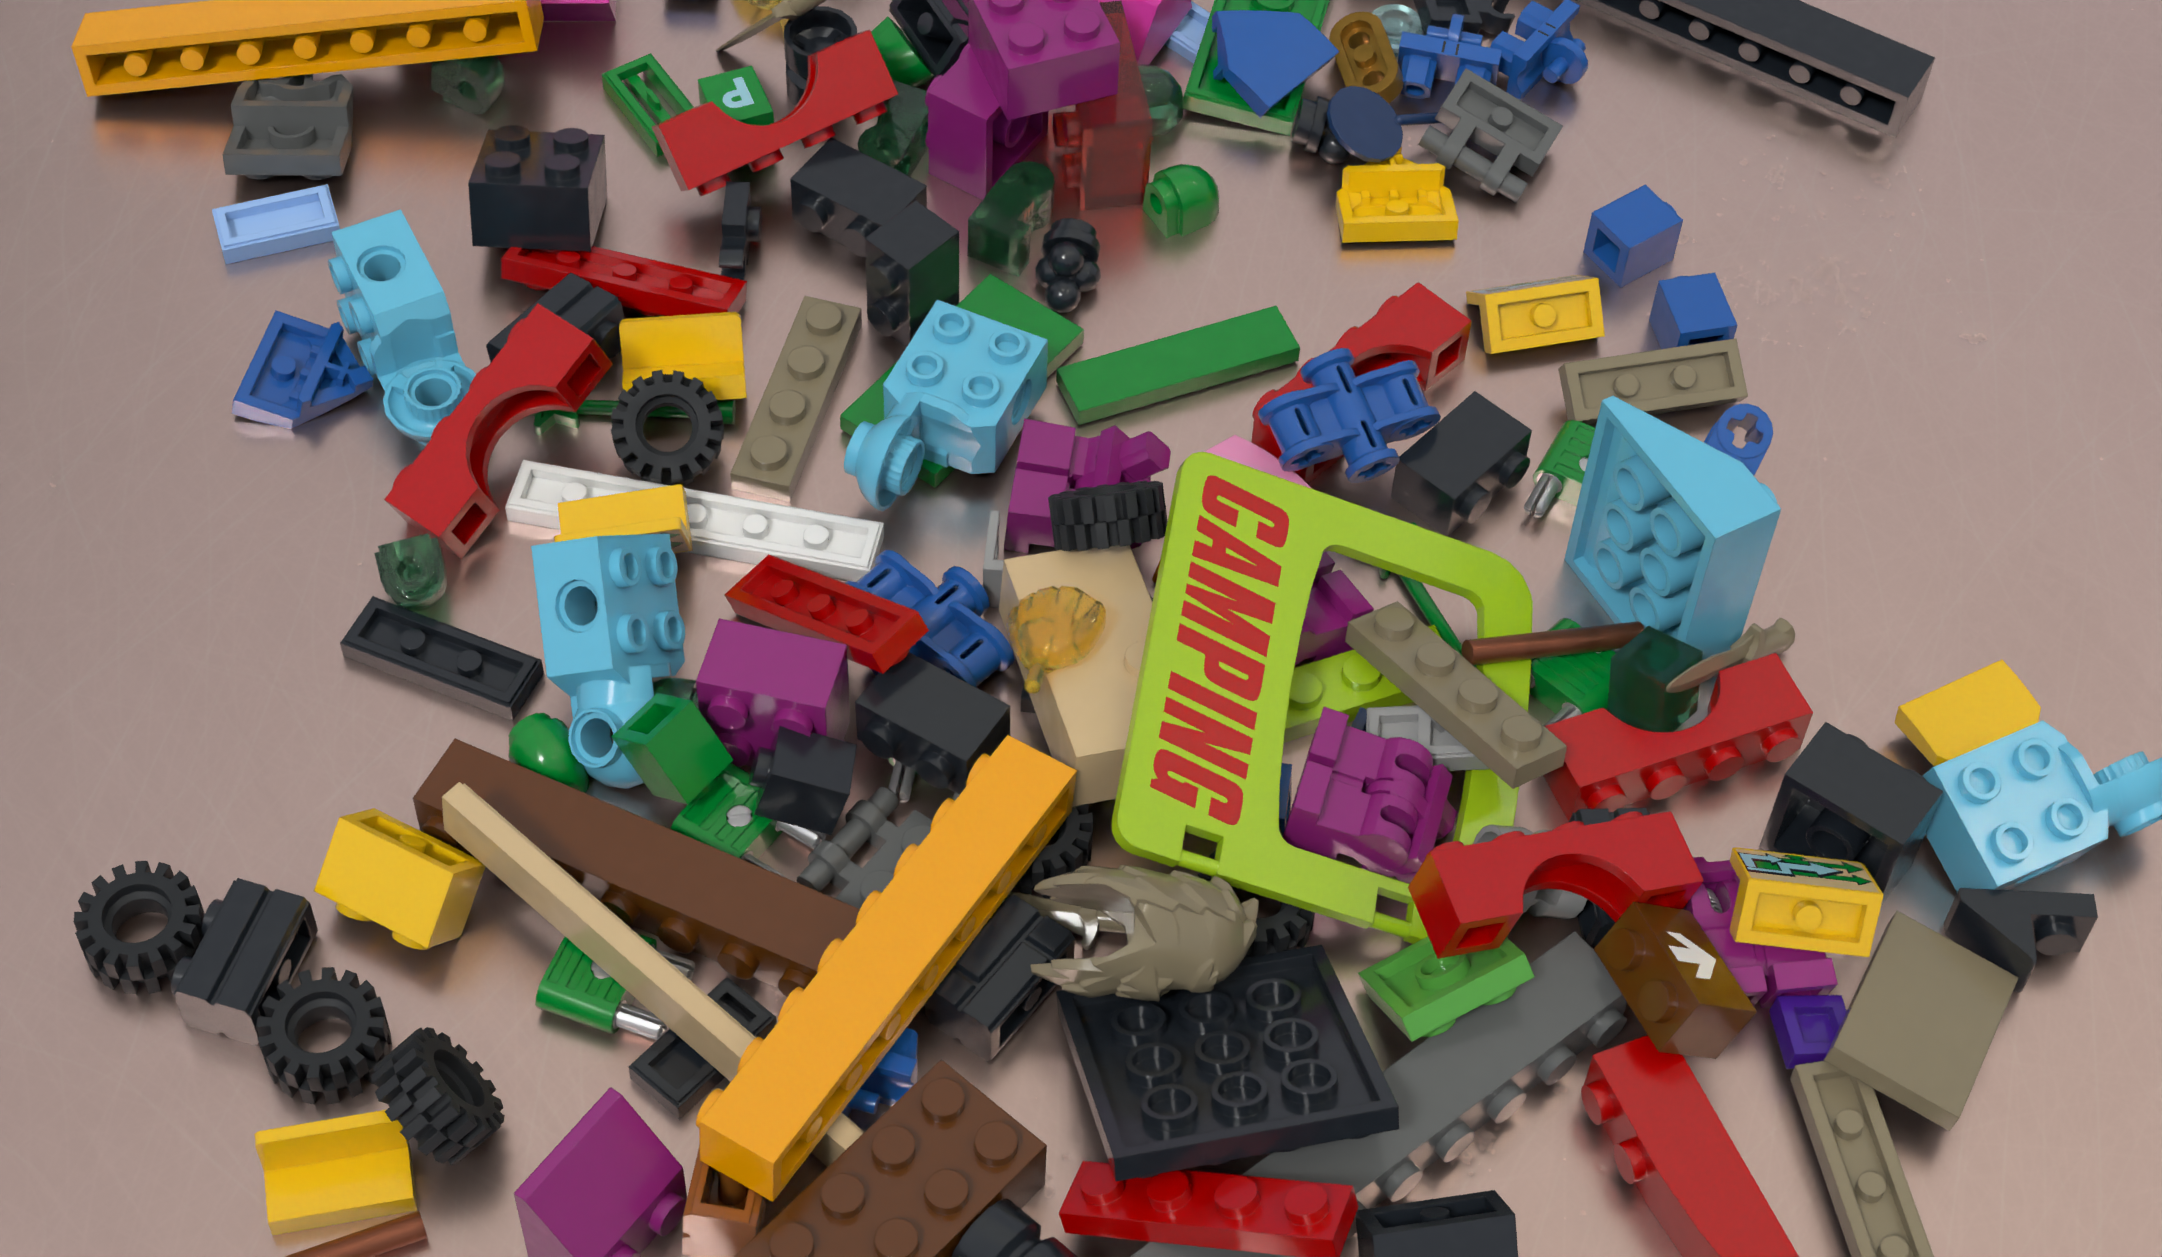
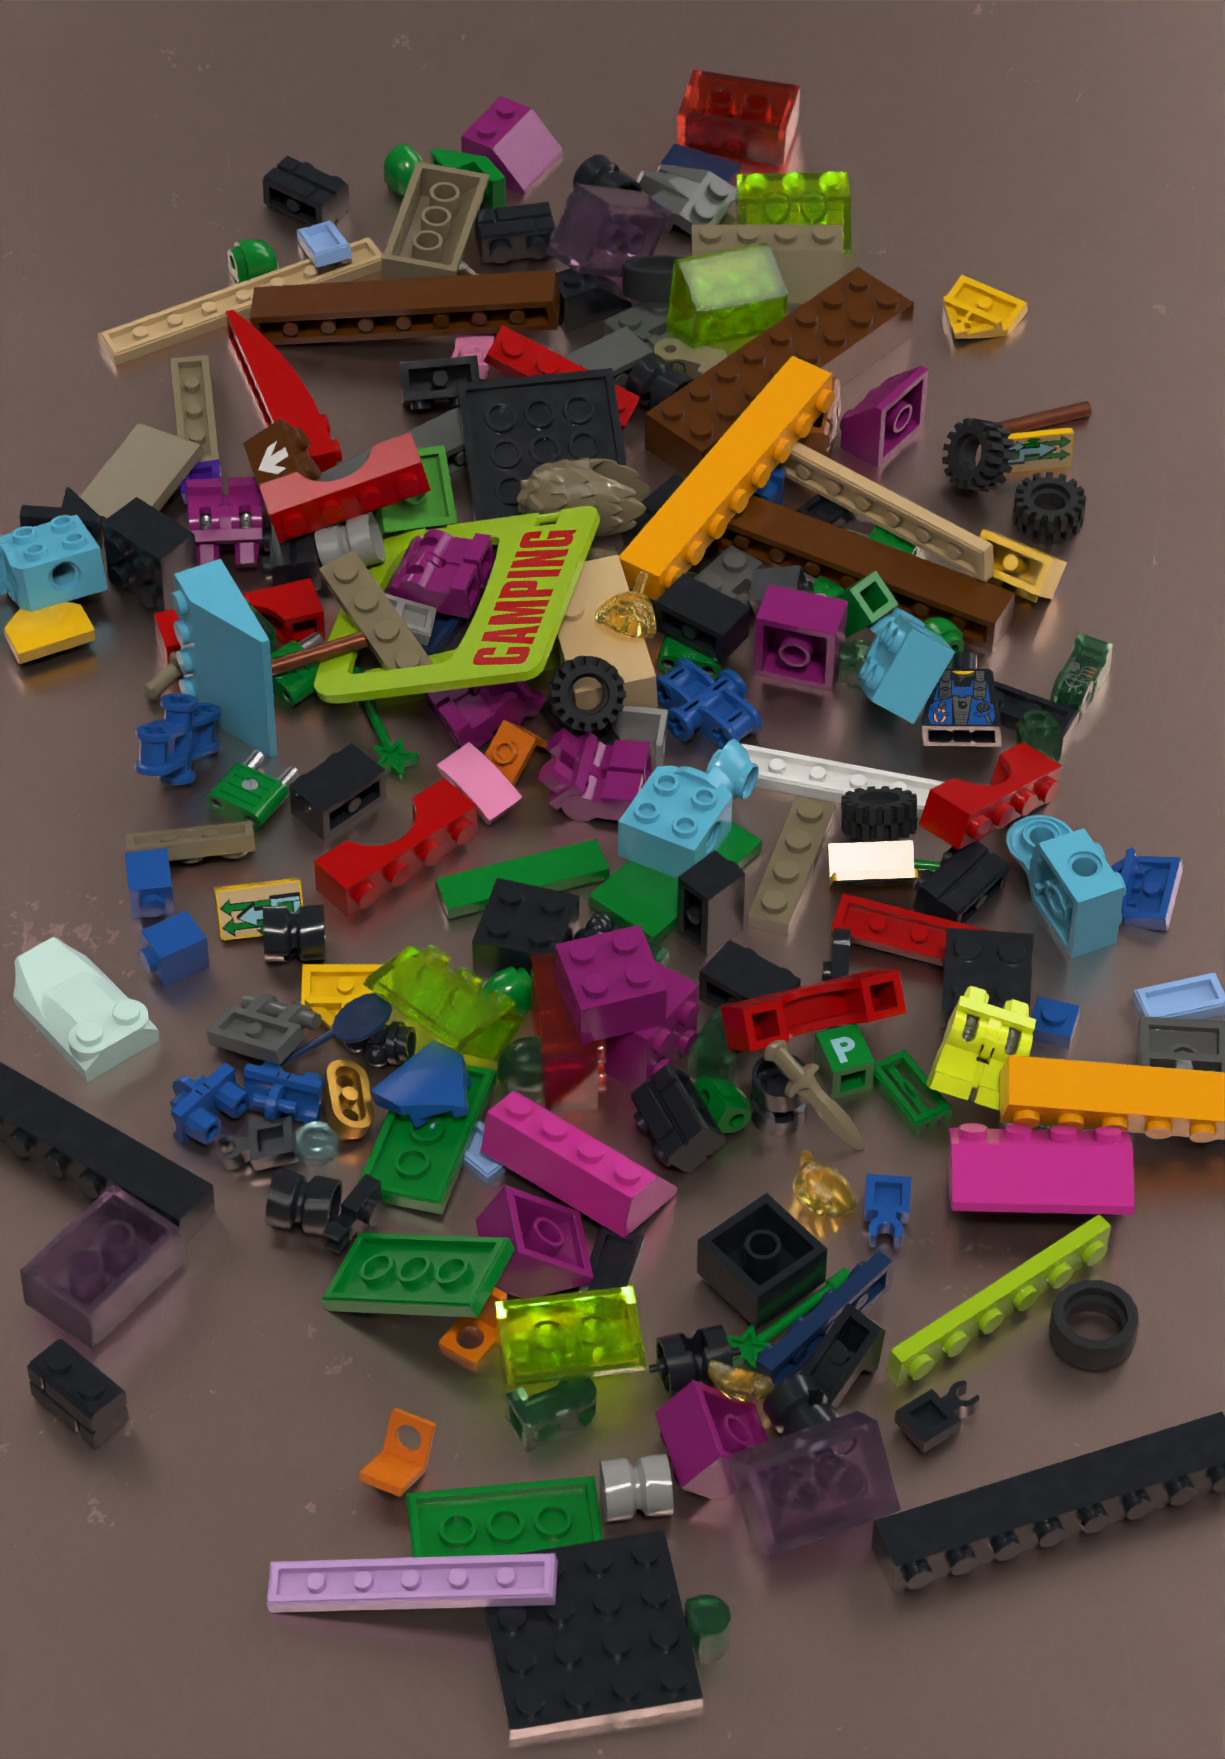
camera: 175 degrees left, 5 degrees down
black tyre [73,861,205,995] -> none
black brick [171,878,318,1046] -> none
yellow panel [554,484,693,553] -> none
red plate [724,554,929,674] -> none
blue axle [1258,348,1441,483] -> none
yellow panel [1729,847,1884,957] -> none
none -> light aqua slope [13,937,160,1082]
none -> black wheel [263,904,326,963]
none -> clear neon green slope [363,945,526,1062]
none -> black brick [472,878,579,992]
none -> torso [921,651,1002,747]
none -> neon yellow hips [926,986,1036,1111]
none -> blue plate [1031,996,1080,1049]
none -> clear green leg [1050,633,1113,714]

